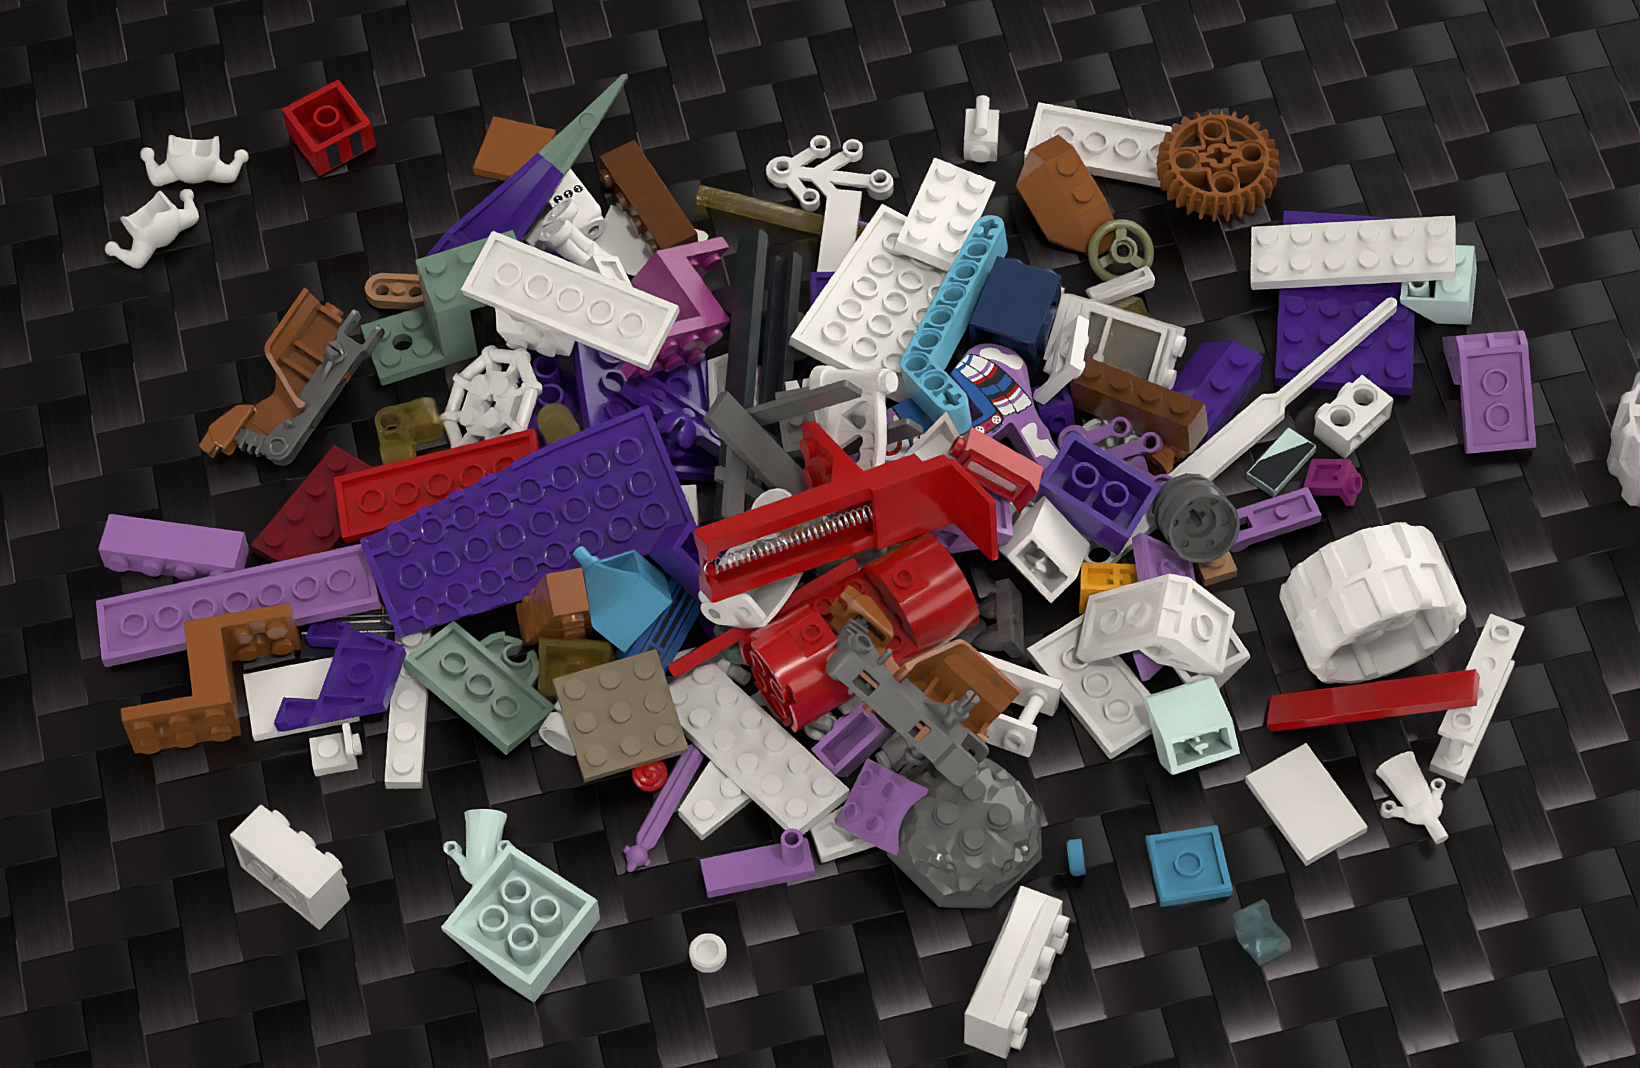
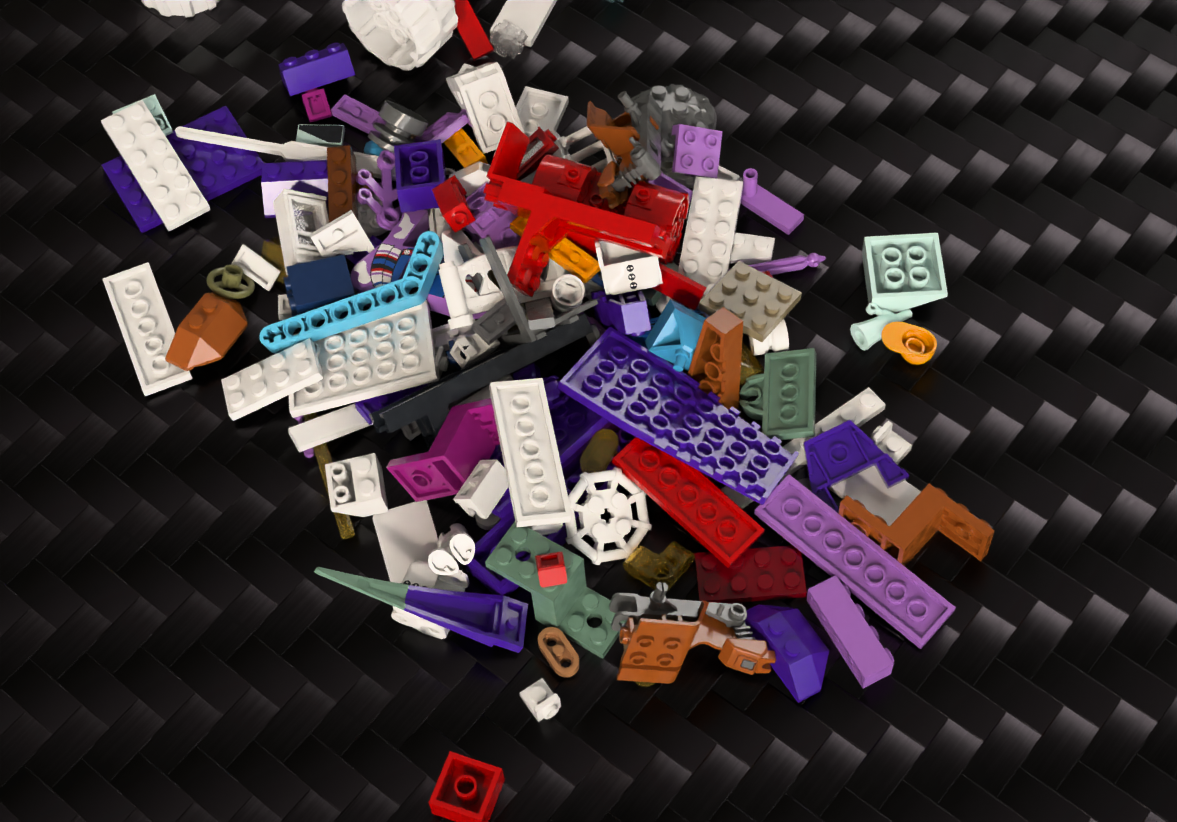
camera: 125 degrees left, 0 degrees up
white brick [230,805,350,930] -> none
dark orange tile [473,117,556,181] -> none
reddish brown brick [598,140,698,257] -> none
white tile [689,933,727,973] -> none
white plant [766,135,893,211] -> none
white brick [964,96,999,162] -> none
white piece [964,886,1070,1059] -> none
dark azure tile [1067,839,1086,876] -> none
light aqua slope [1144,676,1240,775] -> none
dark azure tile [1145,825,1233,907] -> none
dark orange gear [1156,109,1280,222] -> none
white brick [1314,375,1393,459] -> none
medium lavender bracket [1443,330,1536,453] -> none
none -> dark purple slope [278,43,355,96]
none -> white slope [325,453,388,517]
none -> clear brick [489,19,528,59]
none -> red window [515,127,559,181]
none -> white bracket [520,678,561,722]
none -> slope [535,551,567,587]
none -> dark purple wedge [745,604,829,703]
none -> light orange cap [881,322,937,365]

